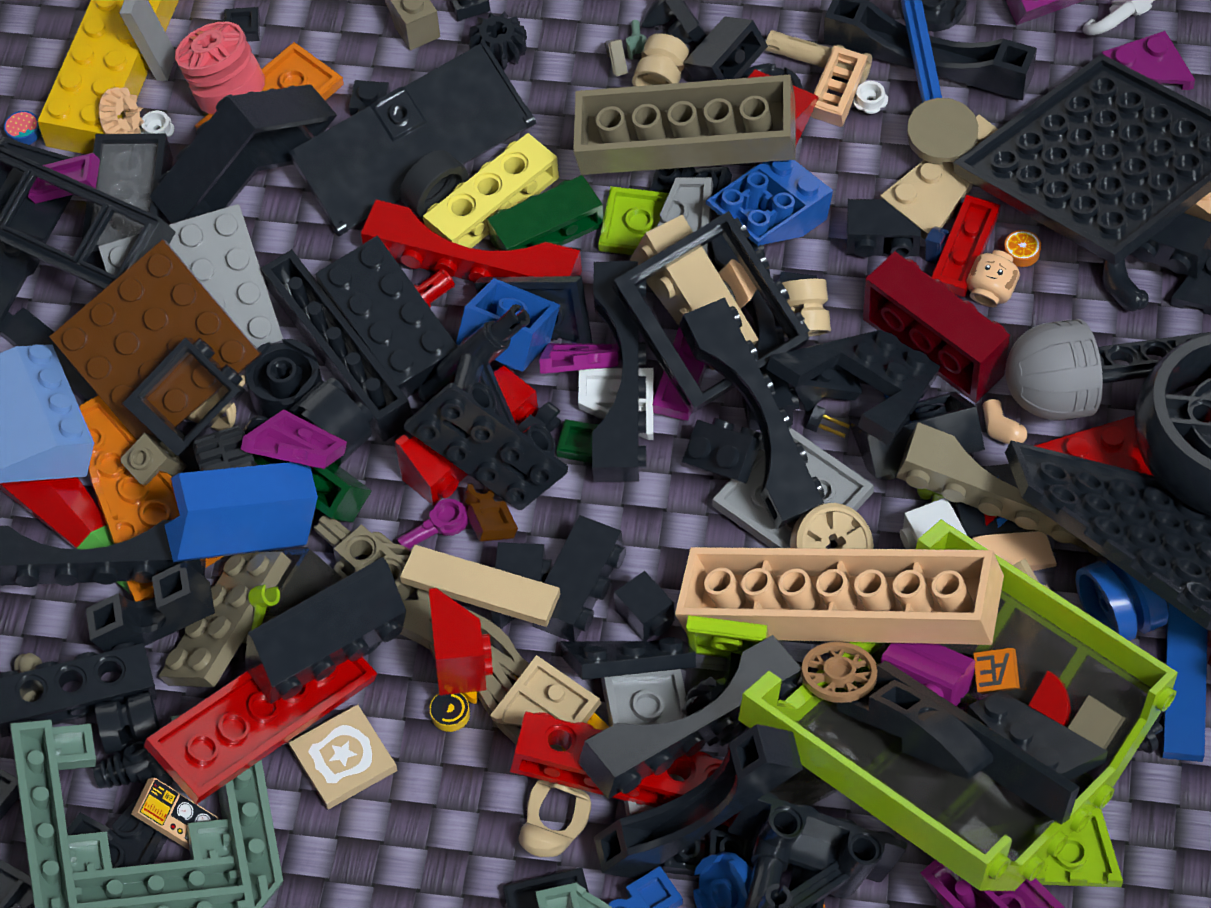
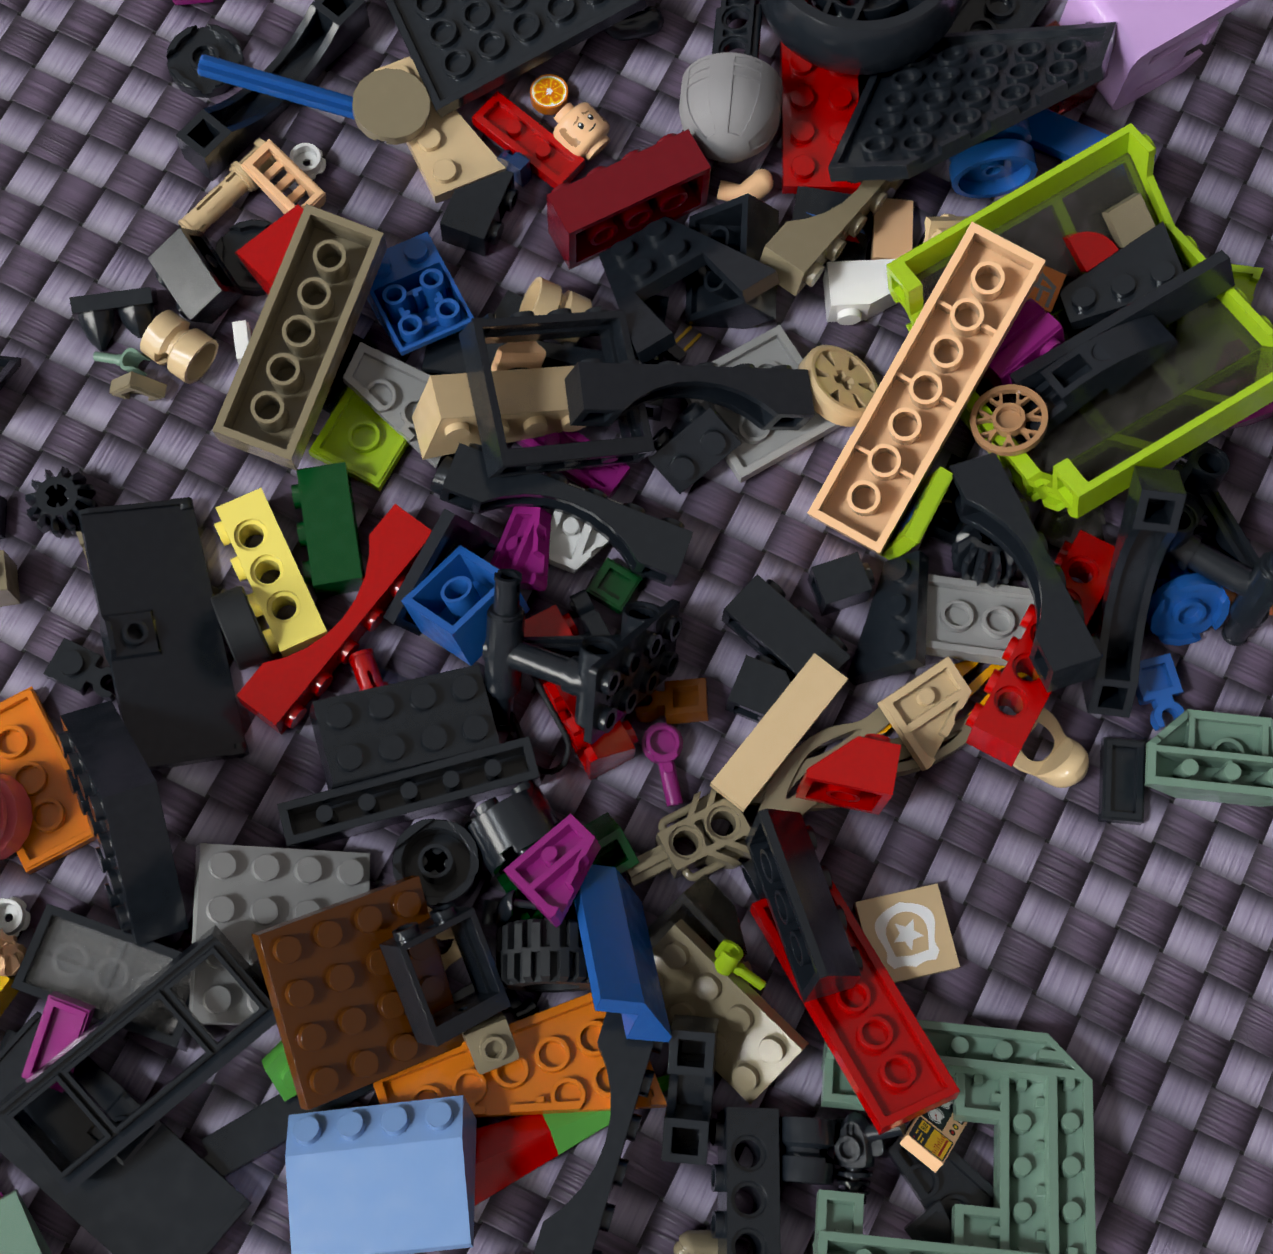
camera: 80 degrees left, 15 degrees up
black tile [430,693,470,732] -> none

